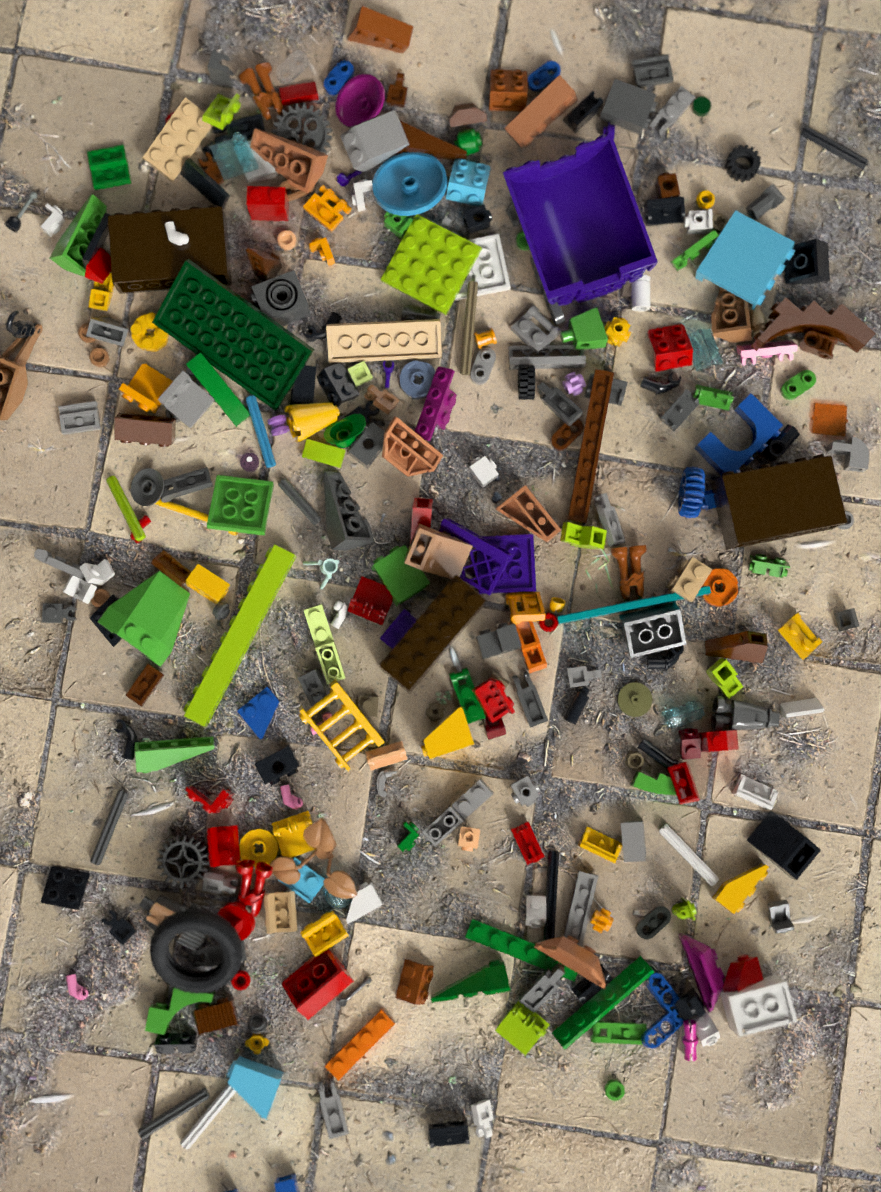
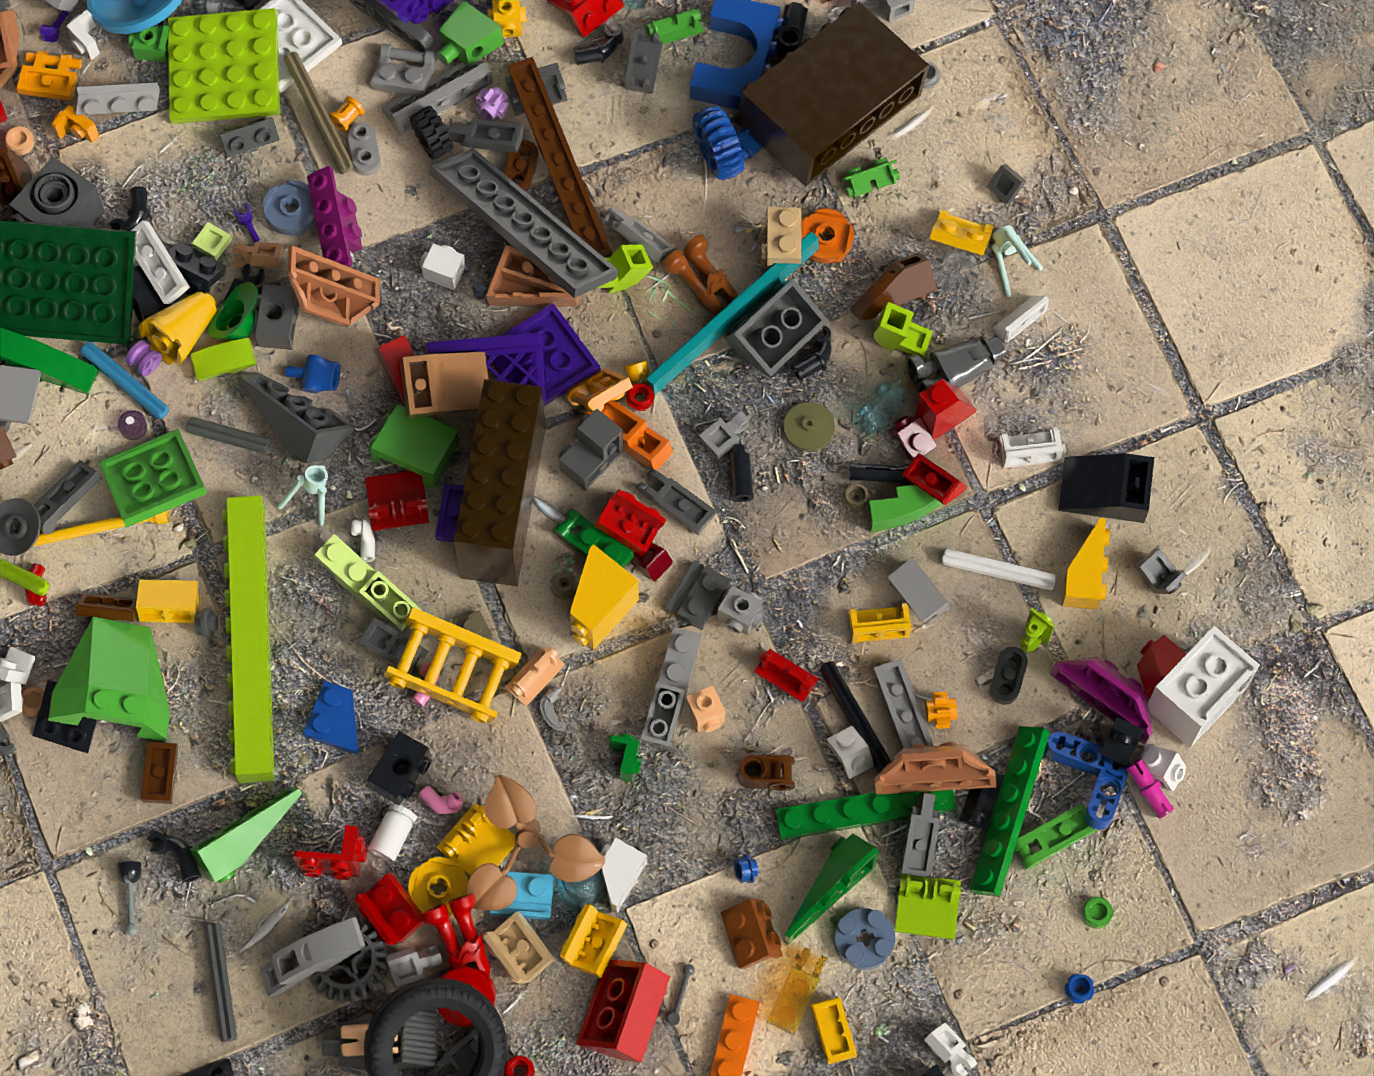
camera: 25 degrees left, 15 degrees down
tan plate [326,319,442,363] -> none
none -> light grey plate [73,82,160,115]
none -> hinge [117,861,142,935]
none -> white plate [131,220,190,305]
none -> light grey slope [260,918,365,996]
none -> blue piece [285,355,341,394]
none -> white piece [367,804,417,863]
none -> dark grey plate [430,148,618,298]
none -> dark grey plate [665,560,731,630]
none -> blue plate [734,854,759,883]
none -> reddish brown piece [737,755,795,791]
none -> clear yellow hinge [767,947,828,1036]
none -> yellow plate [810,997,857,1065]
none -> sand blue plate [834,908,896,970]
none -> light aqua plant [991,225,1042,297]
none -> blue plate [1064,974,1095,1004]

